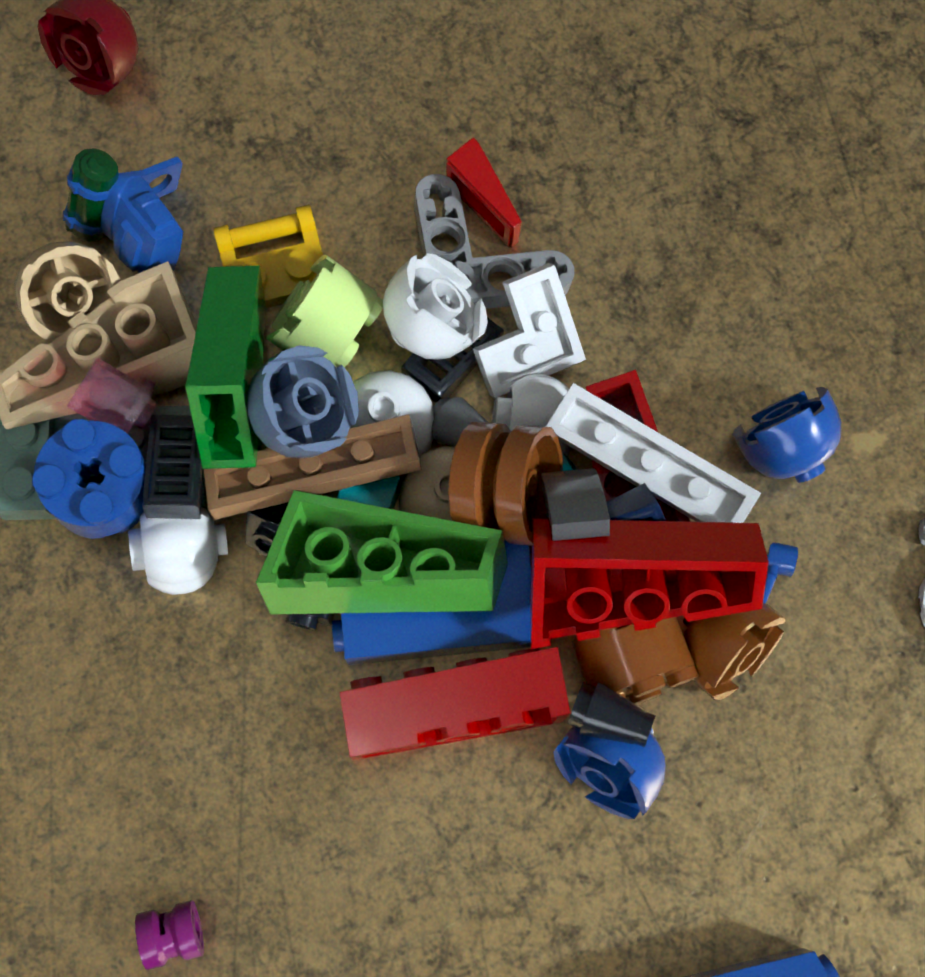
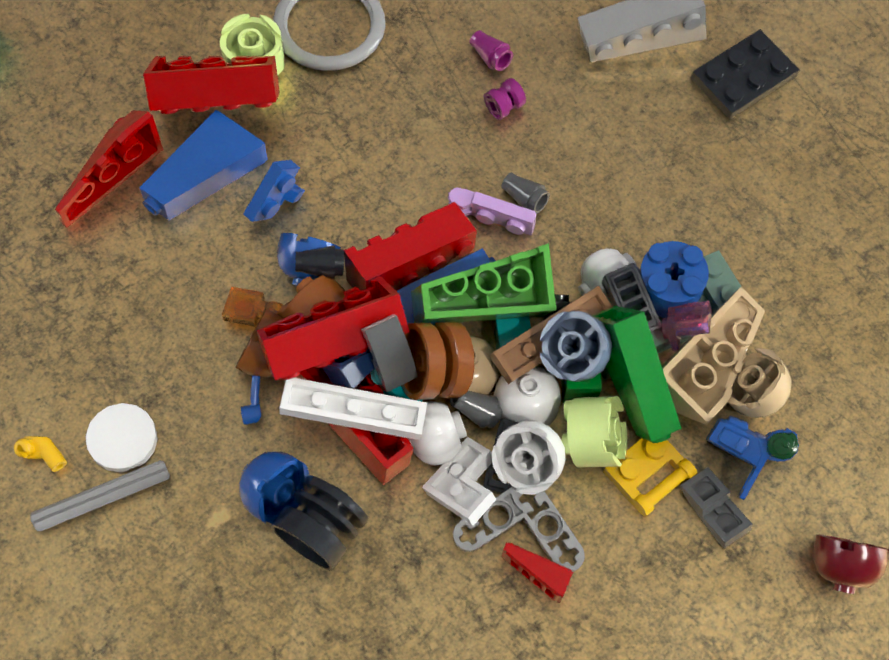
camera: 155 degrees right, 10 degrees down
none -> clear orange plate [222,287,283,327]
none -> blue hinge [243,160,305,222]
none -> black wheel [271,475,368,571]
none -> lavender hinge [448,187,536,235]
none -> dark grey cone [501,173,550,214]
none -> dark grey slope [680,467,753,549]

